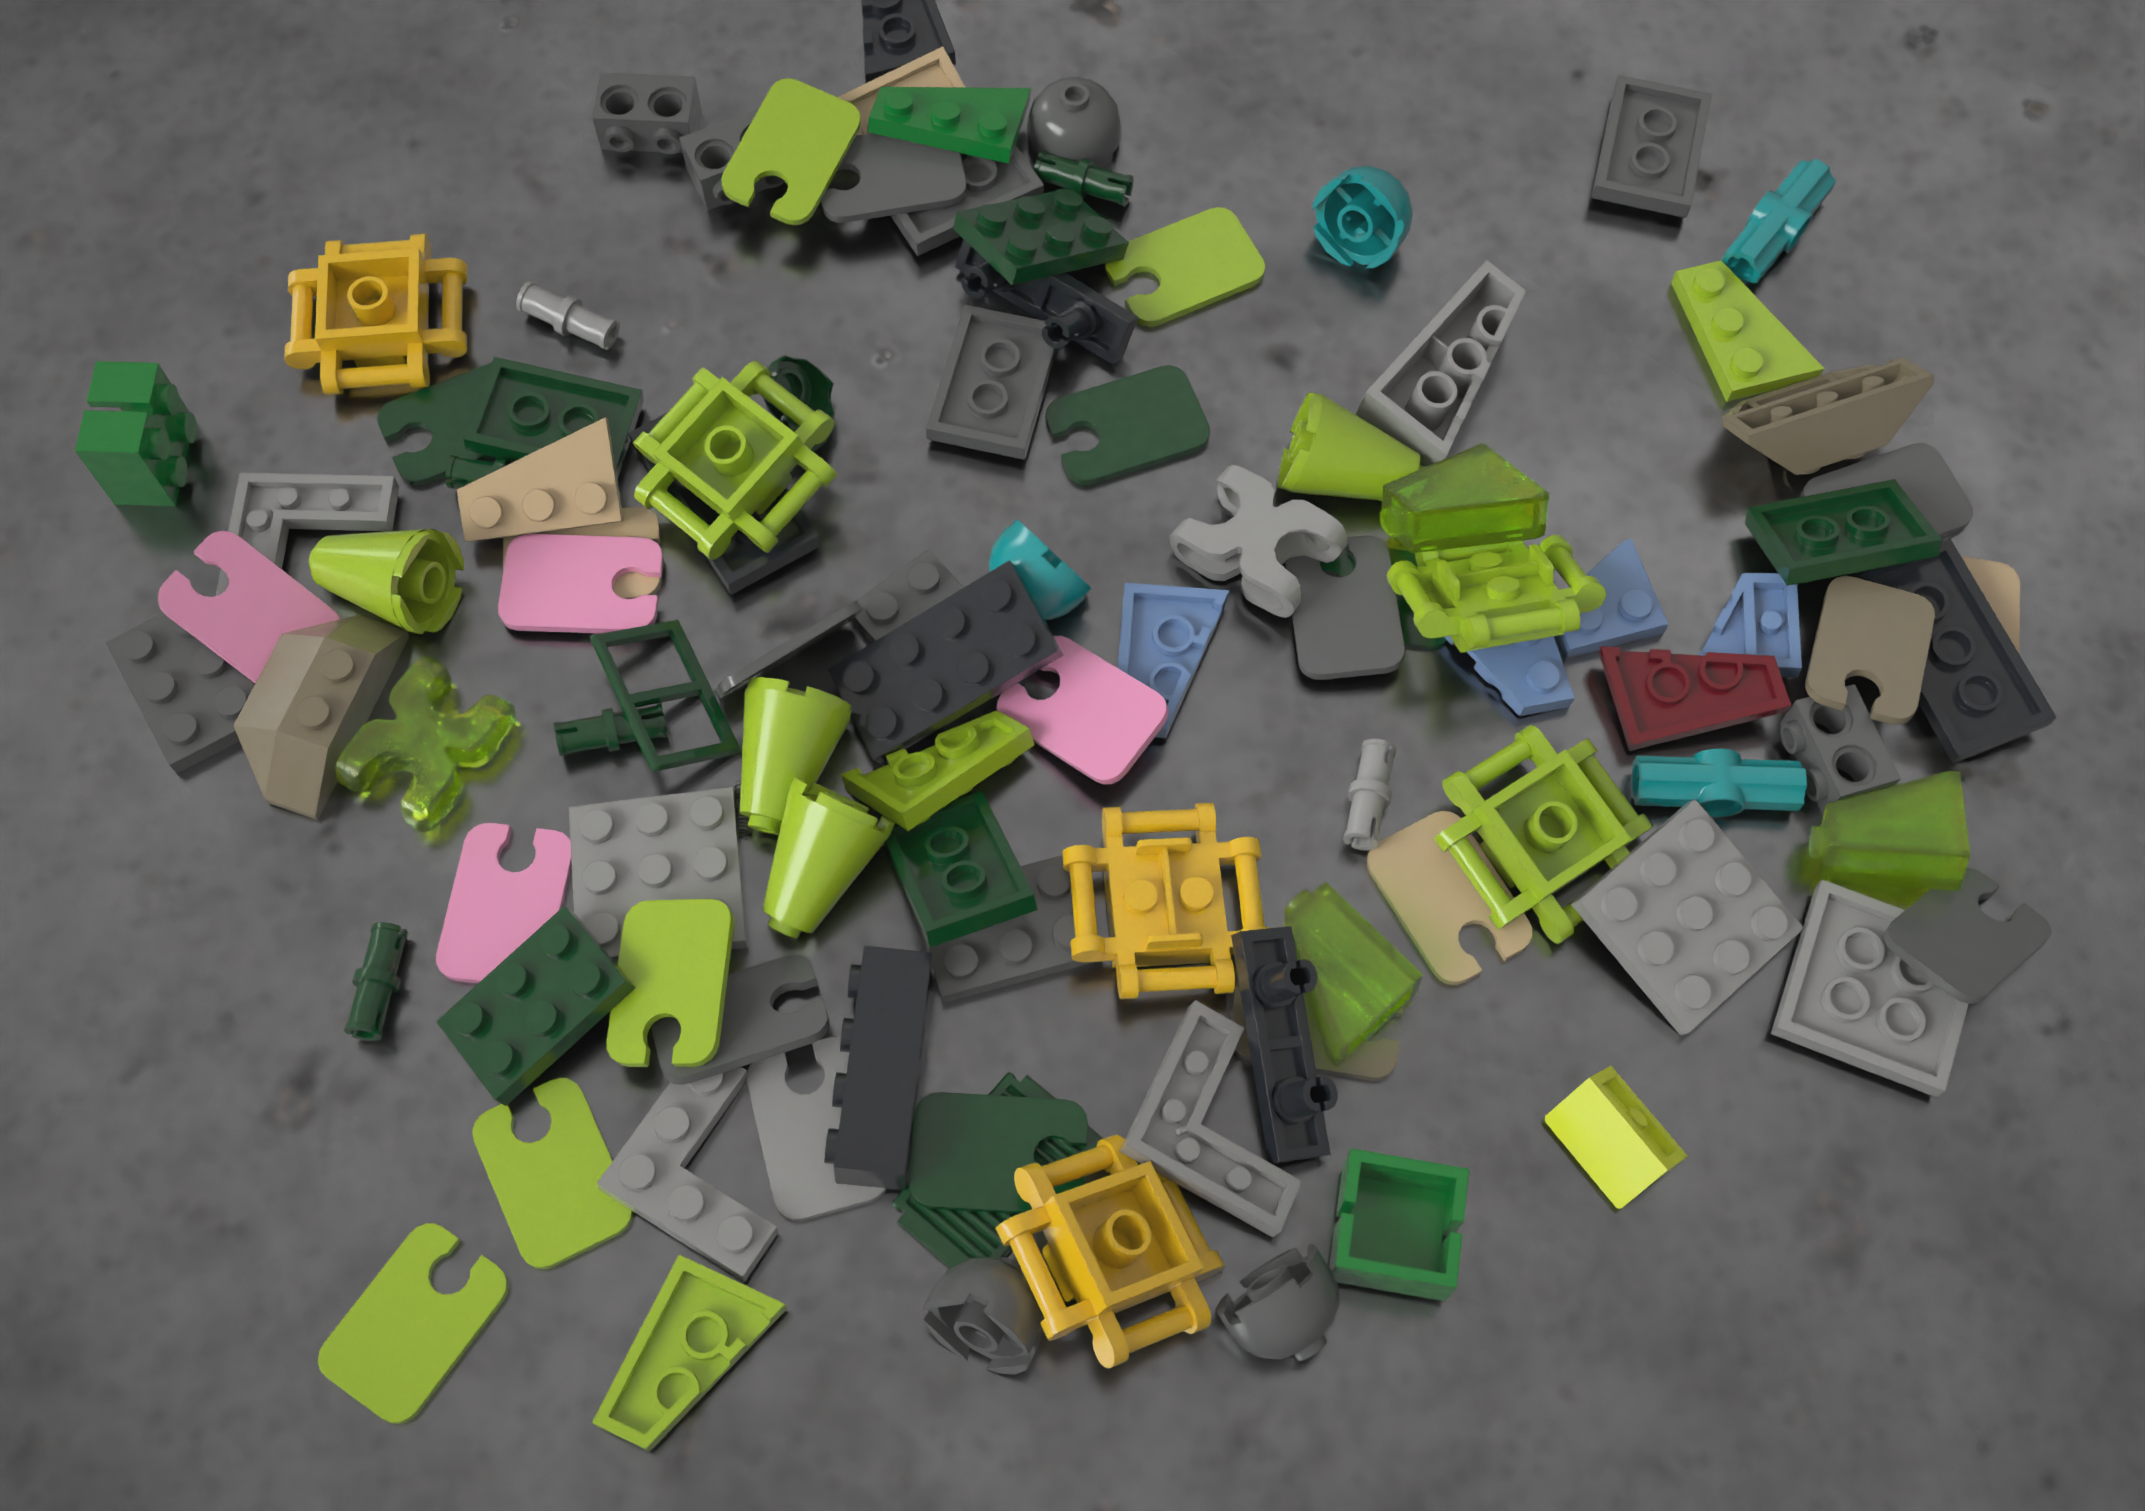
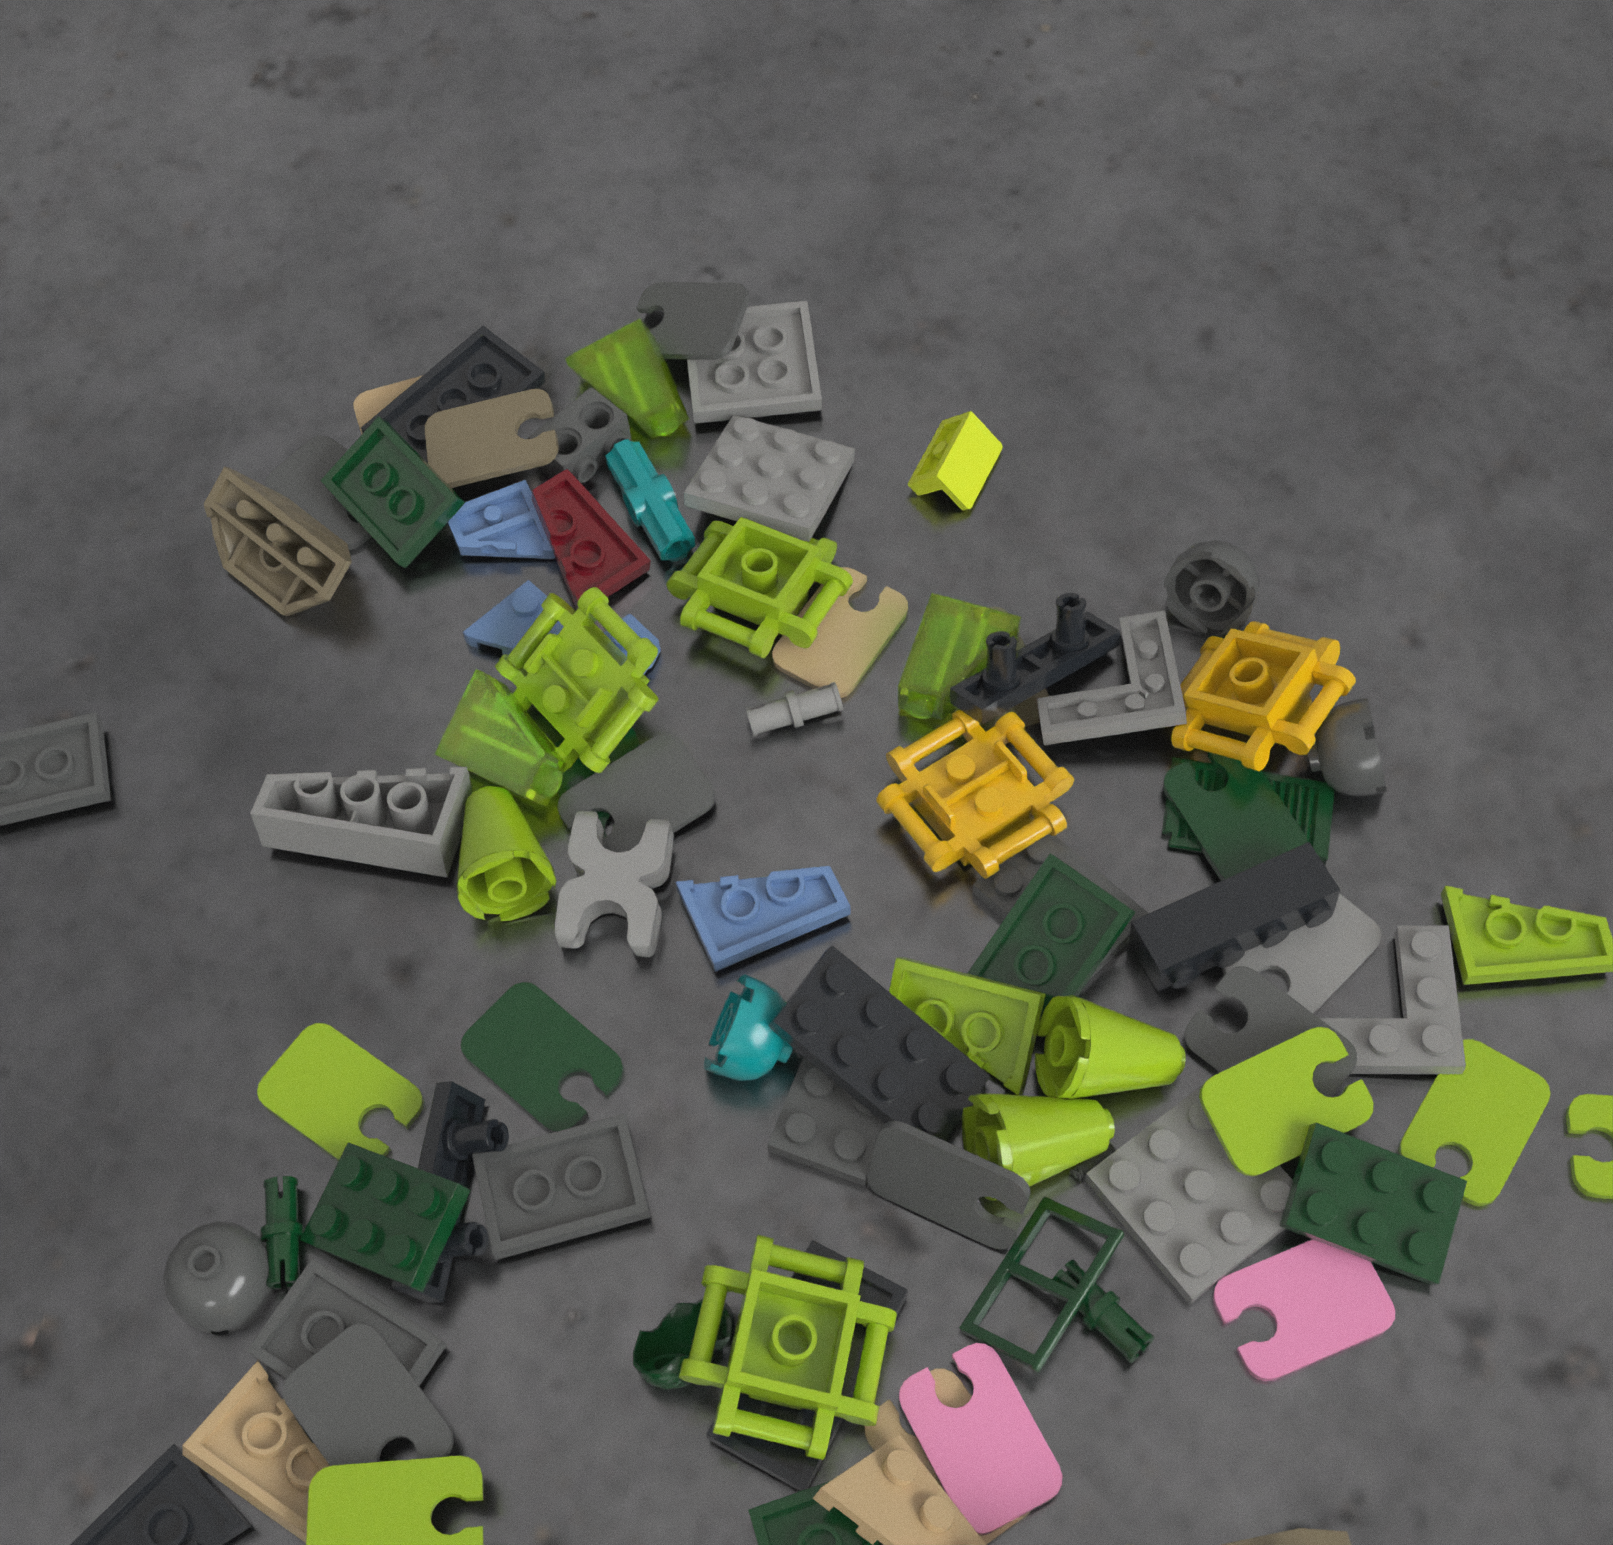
camera: 115 degrees left, 5 degrees down
clear neon green piece [335,656,516,832] -> none
dark green pin [344,922,408,1041] -> none
green wing [868,87,1031,164] -> none
bright pink piece [997,636,1169,784] -> none
teal cylinder [1312,166,1413,269] -> none
green piece [1329,1148,1470,1302] -> none
lime wing [1671,260,1825,402] -> none
teal piece [1722,158,1836,283] -> none

